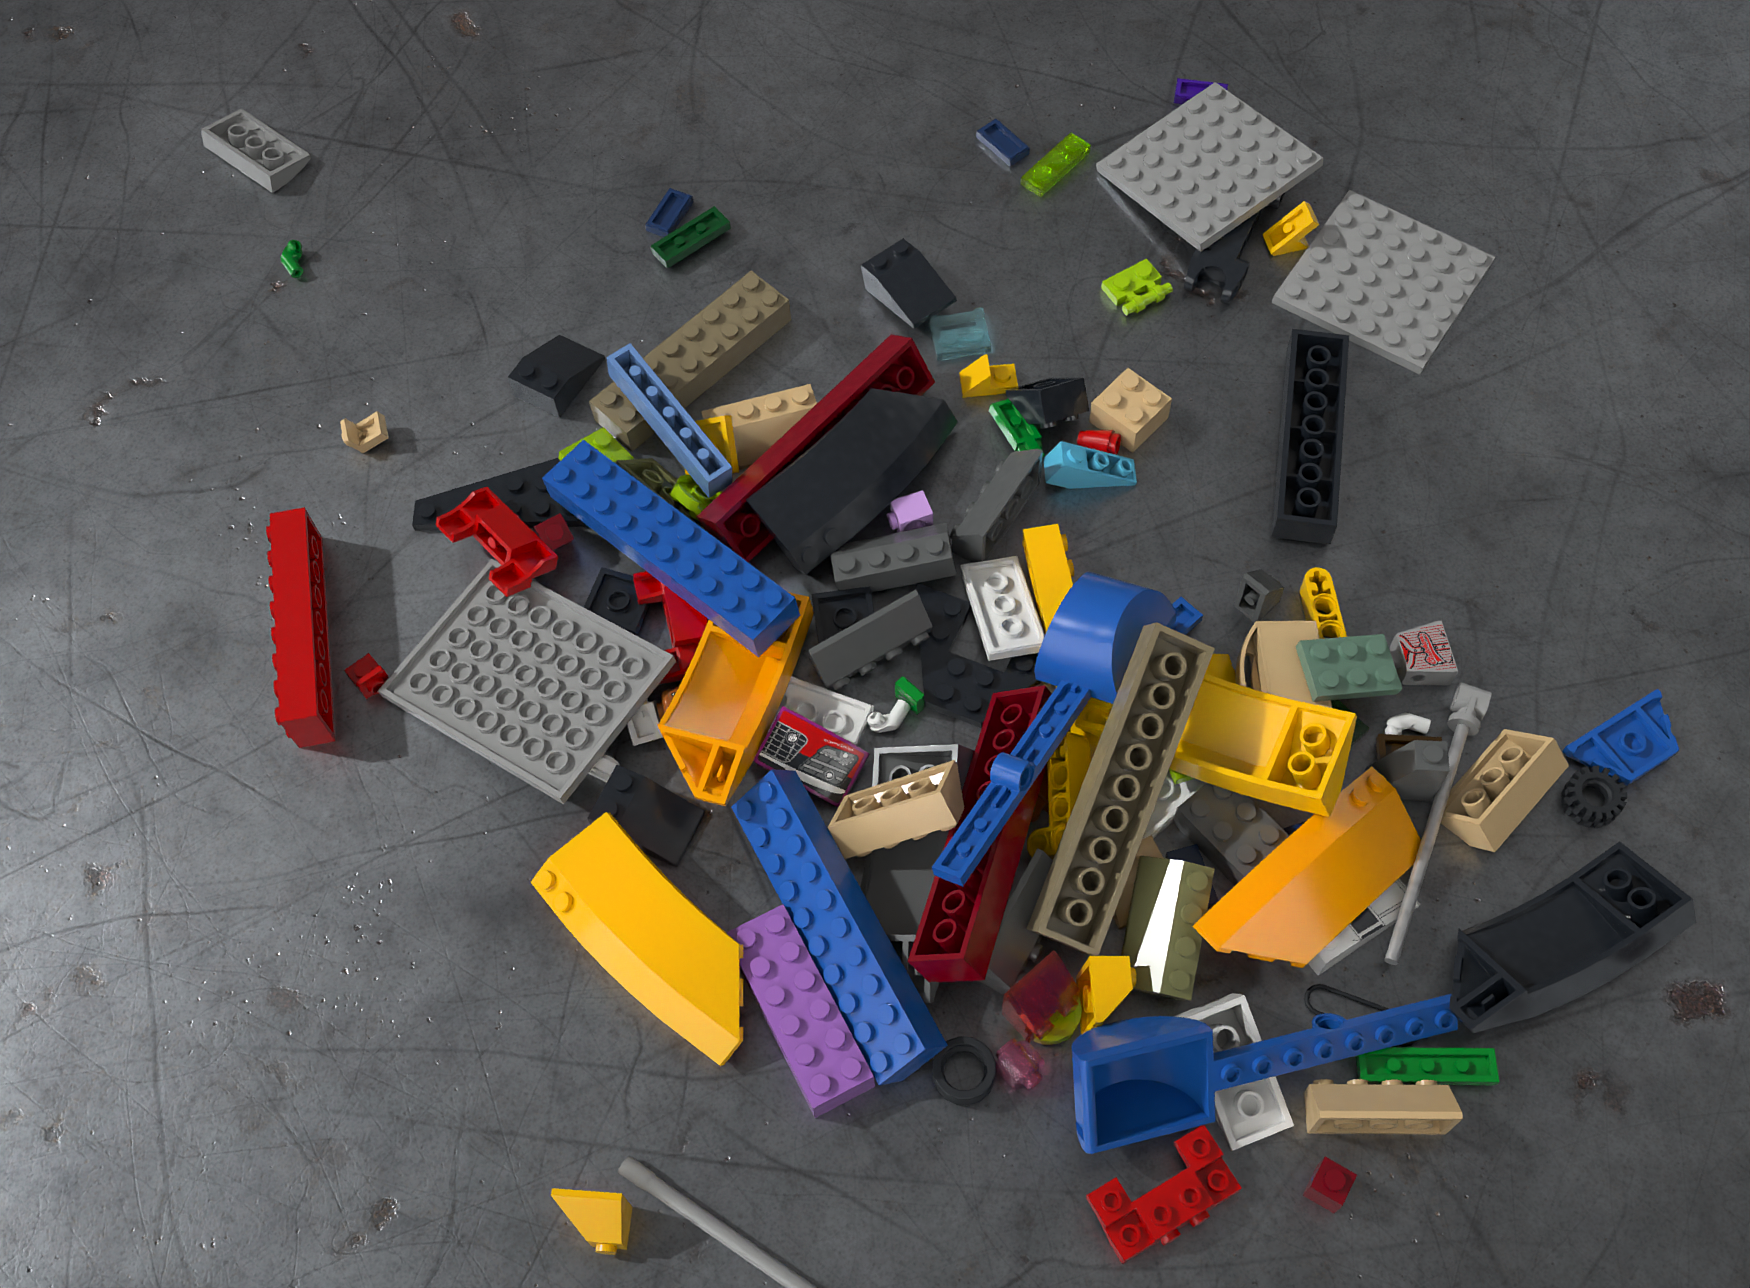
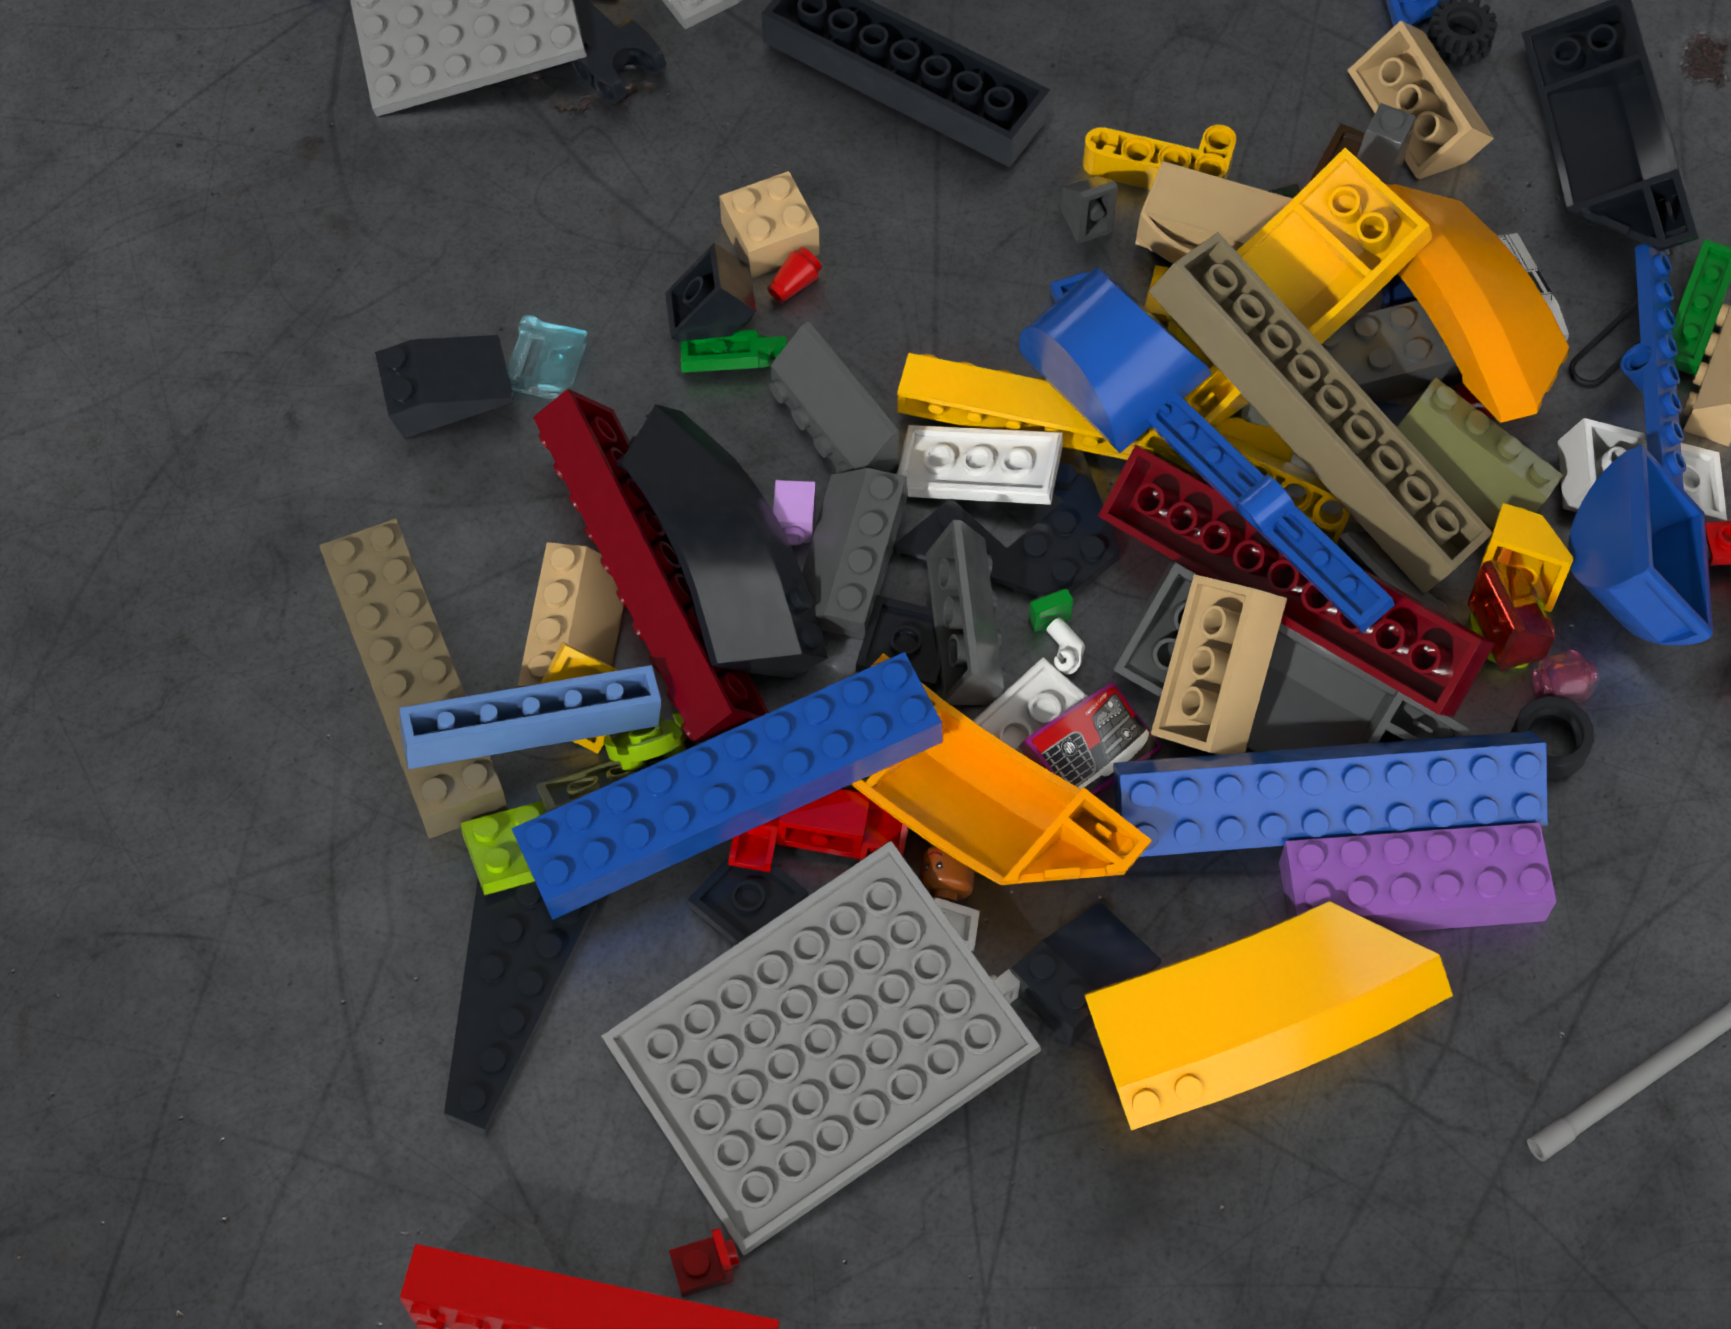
camera: 70 degrees left, 0 degrees up
tan bracket [340,411,389,453] -> none
red bracket [436,487,558,597] -> none
black slope [507,335,605,418] -> none
dark red brick [533,513,574,551] -> none
yellow slope [551,1188,633,1255] -> none
dark blue tile [645,188,694,237] -> none
dark green plate [650,206,731,268] -> none
yellow slope [959,354,1018,398] -> none
dark blue tile [976,119,1030,167] -> none
clear neon green plate [1021,132,1091,197] -> none
medium azure slope [1043,441,1137,489] -> none
lime plate [1101,258,1173,315] -> none
sand green plate [1295,634,1403,702] -> none
flat silver piece [1385,682,1492,965] -> none
white arm [1385,712,1431,735] -> none
light grey torso [1390,620,1458,686] -> none

